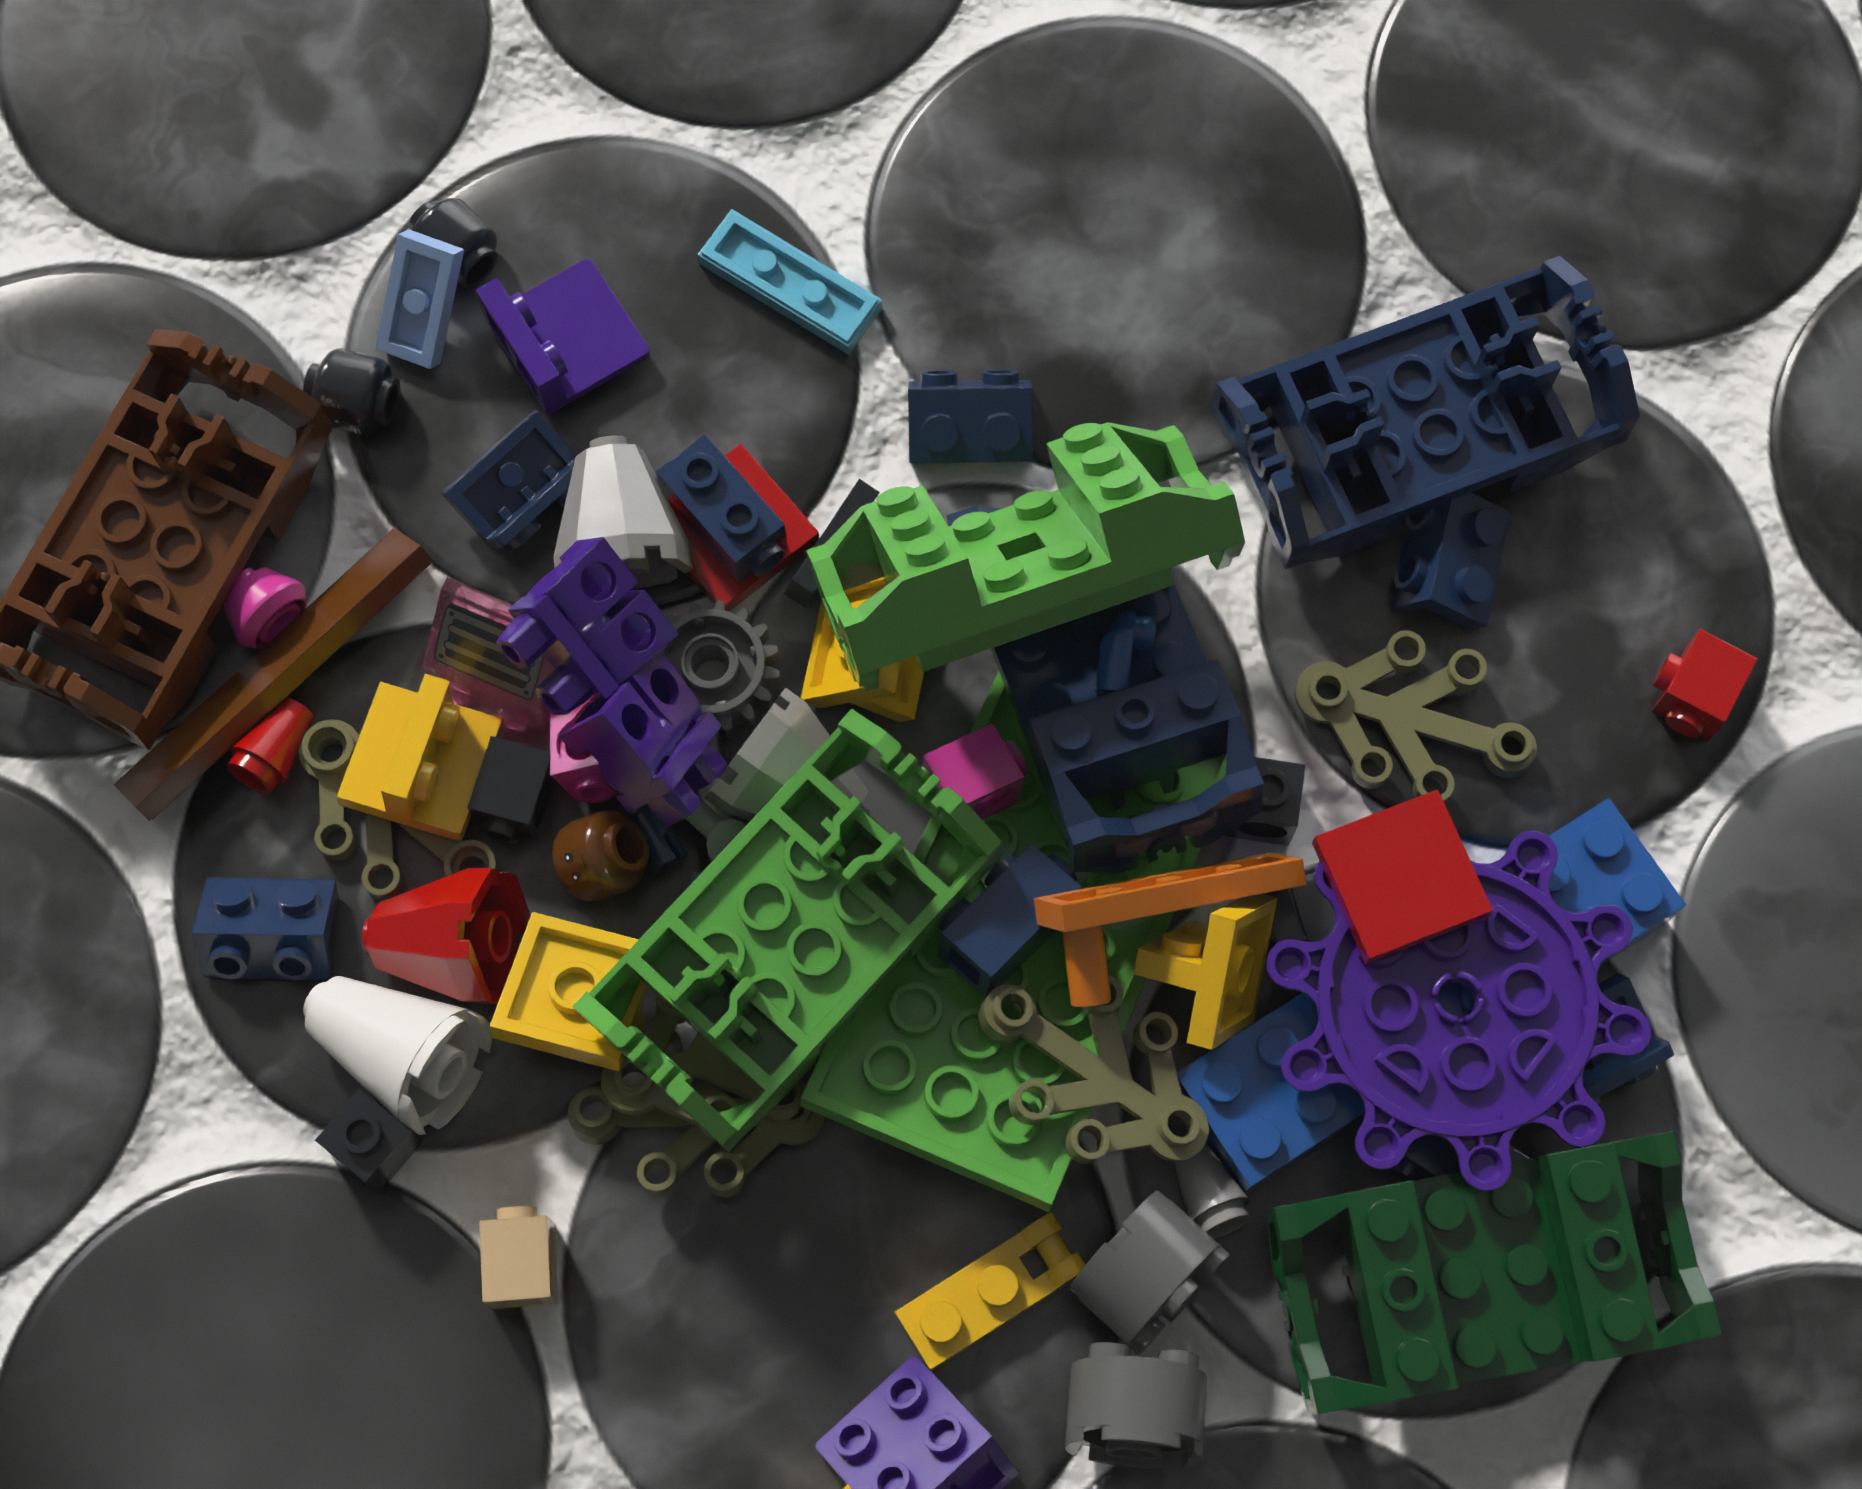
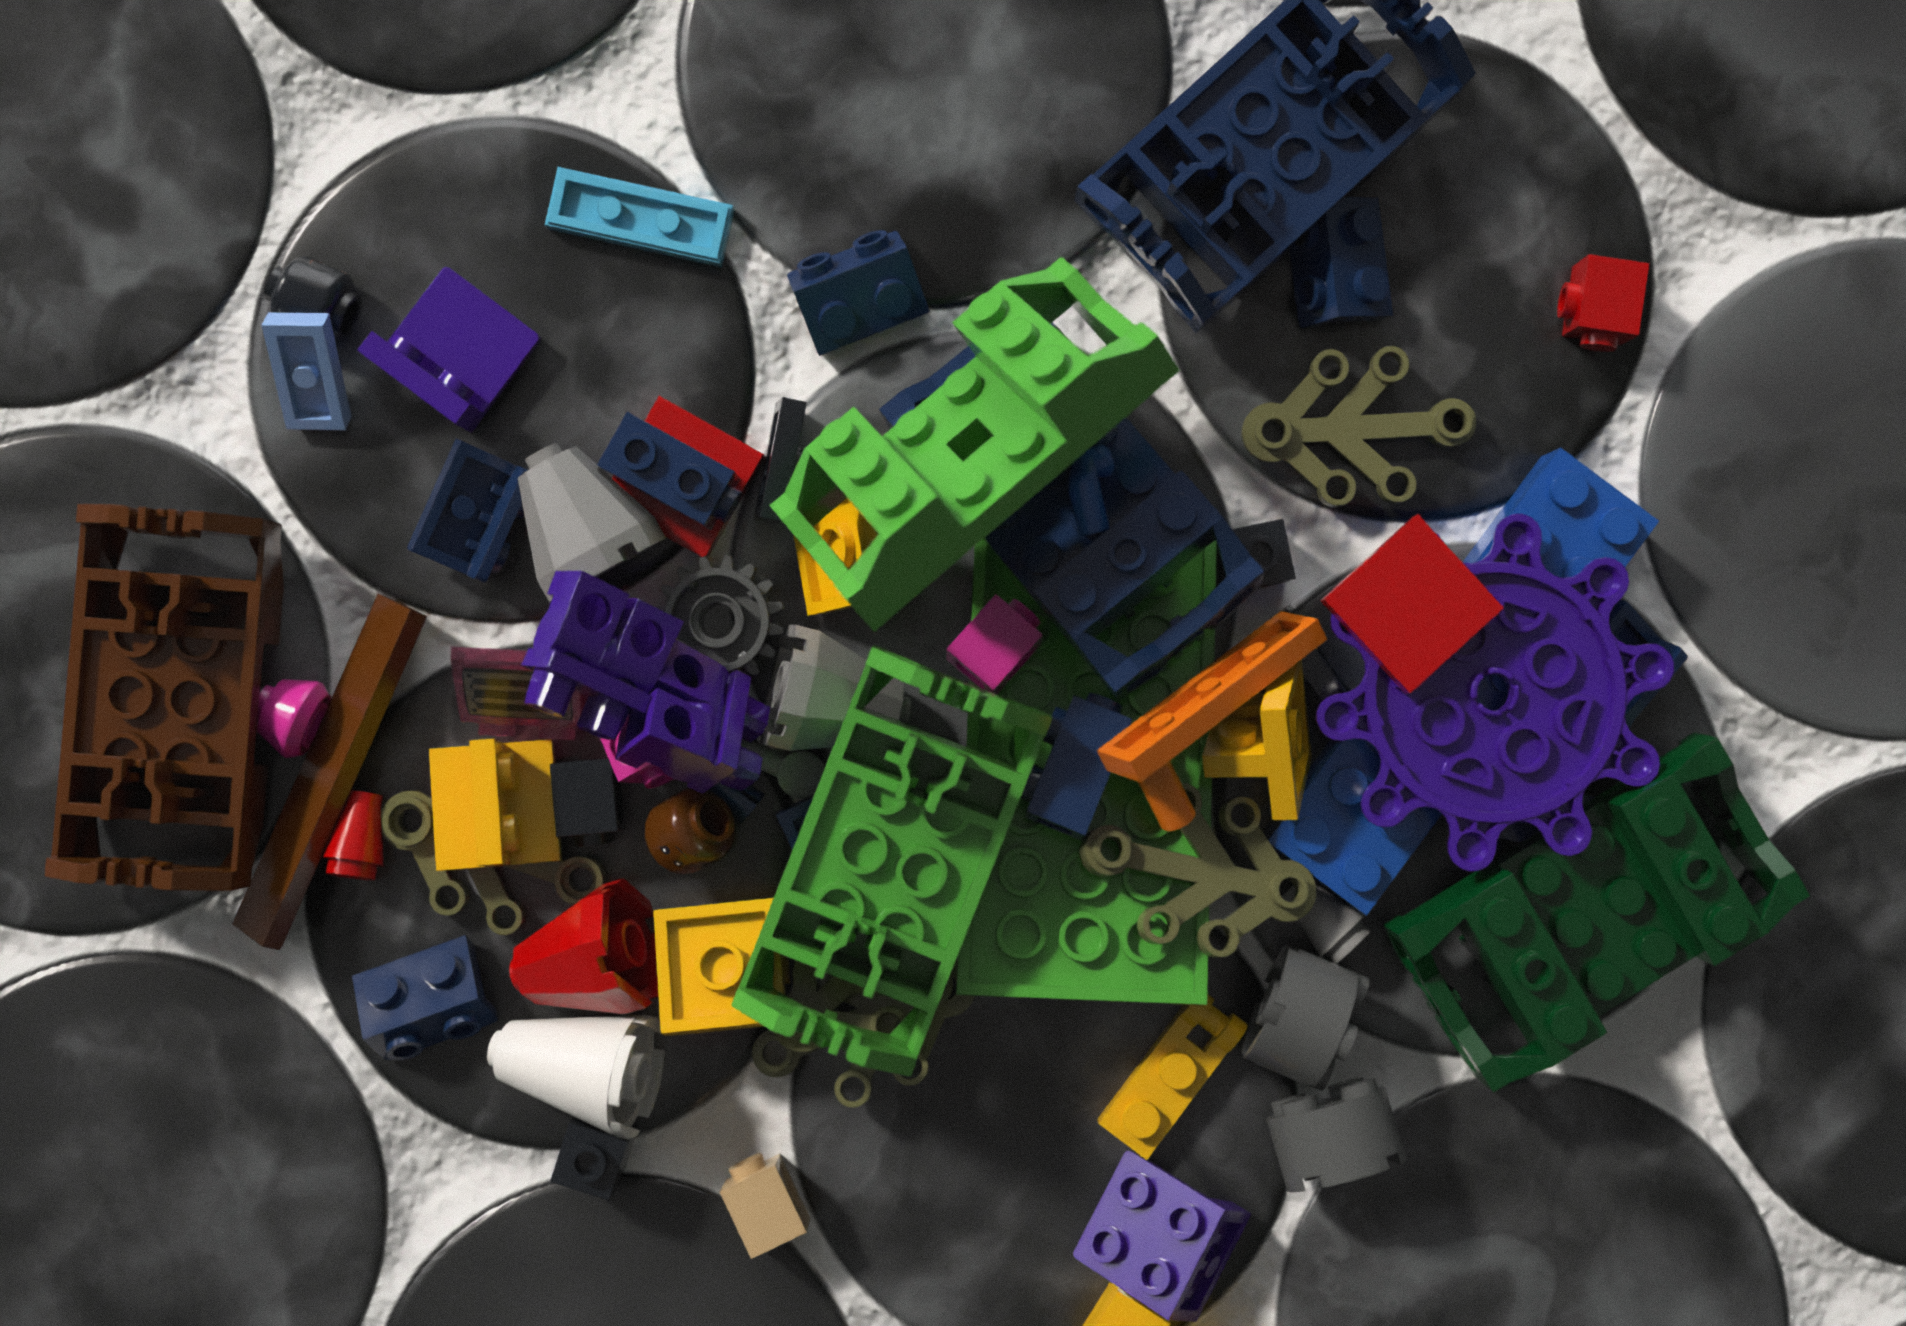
camera: 20 degrees left, 15 degrees up
black head [303,348,400,436] -> none

